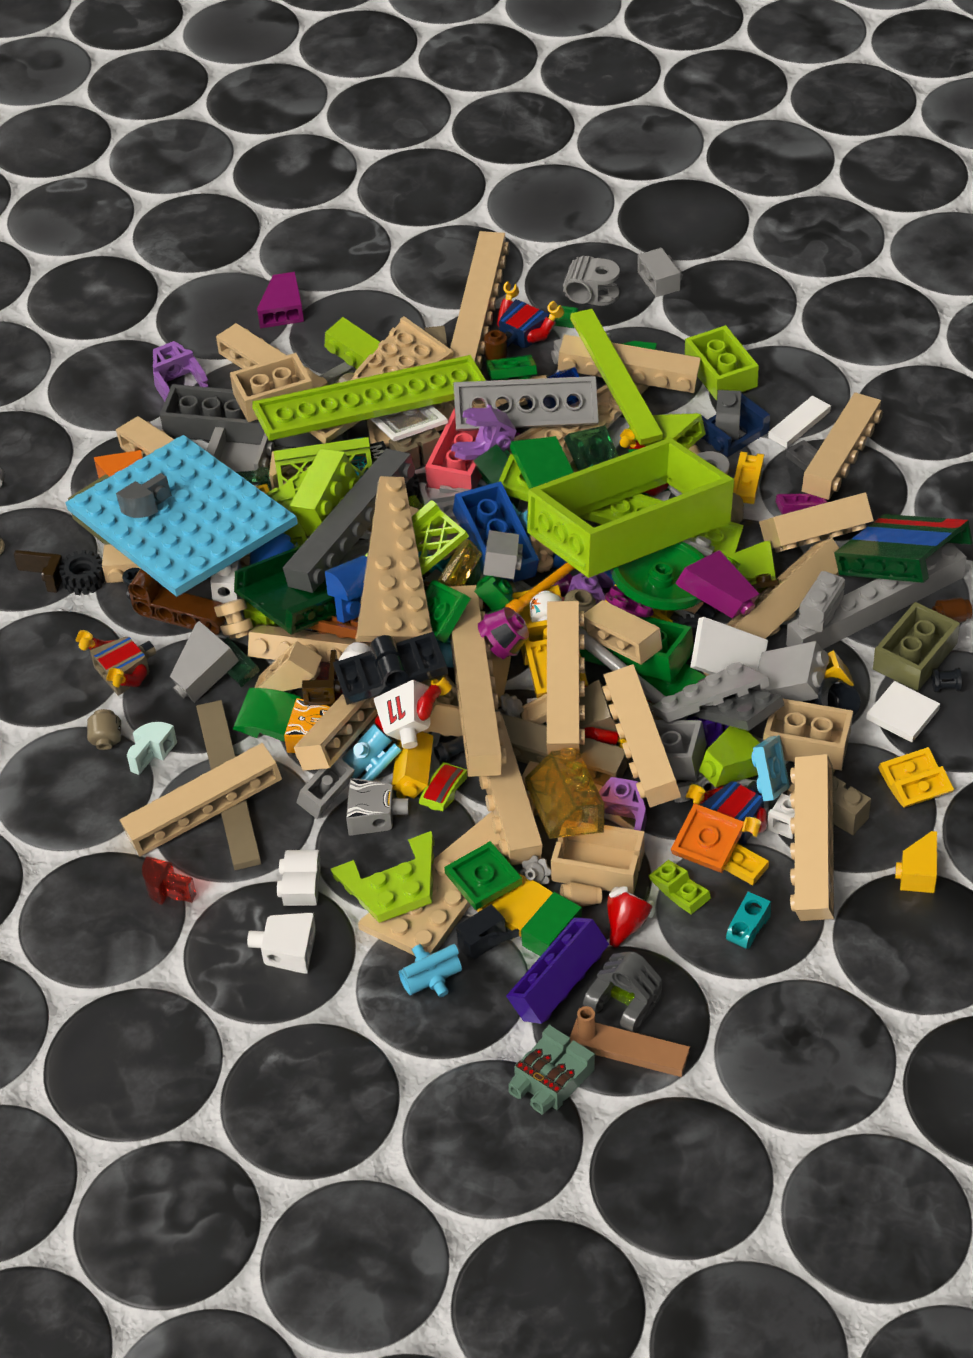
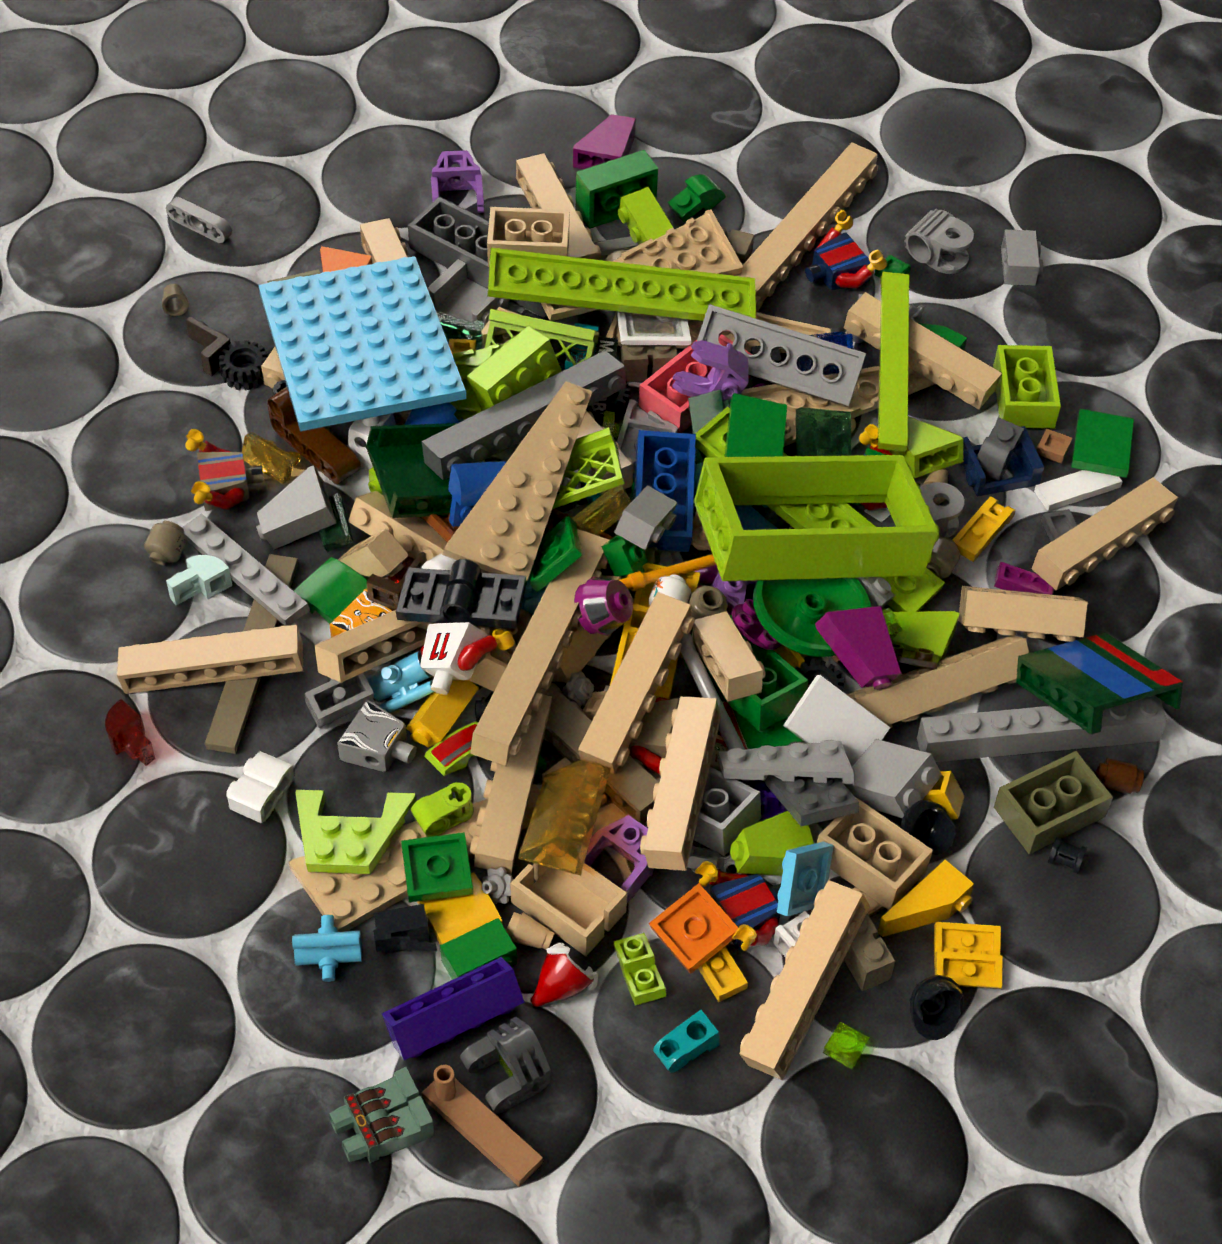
camera: 20 degrees right, 5 degrees up
dark grey brick [116,473,172,518] -> none
tan brick [214,598,254,639] -> none
white torso [247,913,316,974] -> none
reddish brown brick [484,330,508,360] -> none
green plate [486,355,537,380] -> none
light grey brick [799,571,845,632] -> none
white tile [866,681,940,742] -> none
yellow slope [895,831,937,893] -> none
none -> light grey plate [182,513,310,626]
none -> clear yellow tile [242,432,300,484]
none -> lime piece [411,782,474,837]
none -> green brick [576,150,658,229]
none -> green brick [667,174,726,223]
none -> clear neon green plate [823,1022,869,1069]
none -> yellow slope [878,860,974,937]
none -> black piece [909,974,963,1040]
none -> medium nougat plate [1036,429,1072,464]
none -> green tile [1071,409,1134,478]

